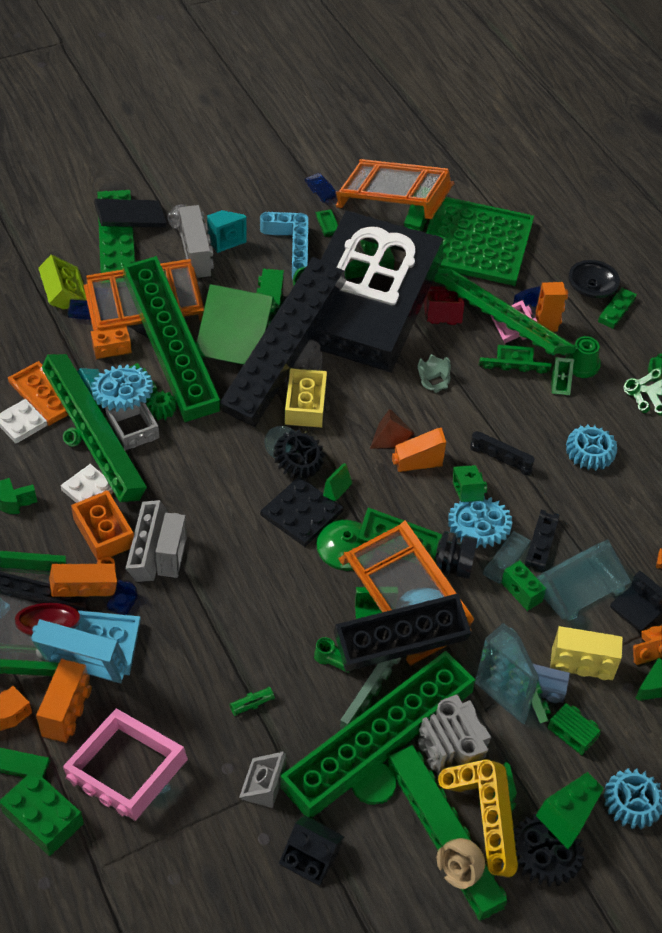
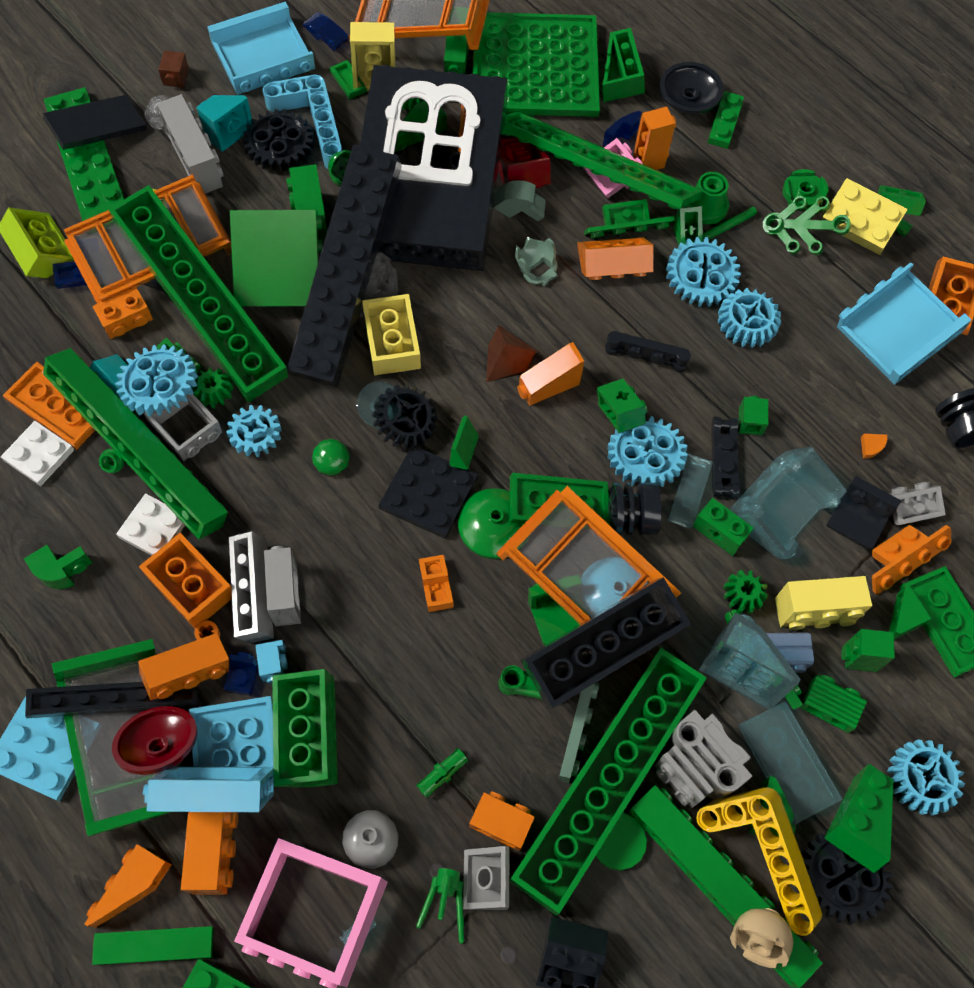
camera: 15 degrees left, 15 degrees up
none -> copper brick [158,51,189,87]
none -> medium azure panel [207,2,315,95]
none -> medium azure gear [227,405,282,457]
none -> black gear [242,109,314,171]
none -> medium azure brick [256,640,288,684]
none -> green slope [272,669,338,787]
none -> green hair [312,438,350,476]
none -> light grey cylinder [342,810,399,869]
none -> light yellow brick [350,22,395,91]
none -> green plant [416,868,464,944]
none -> orange slope [419,555,454,612]
none -> orange brick [469,791,534,852]
none -> sand green brick [493,181,546,221]
none -> orange slope [577,237,653,280]
none -> green wedge [603,28,645,102]
none -> medium azure gear [666,237,741,307]
none -> green bar [703,207,757,242]
none -> green gear [723,570,768,614]
none -> green brick [738,396,768,436]
none -> clear light blue tile [738,701,843,824]
none -> green brick [841,629,895,672]

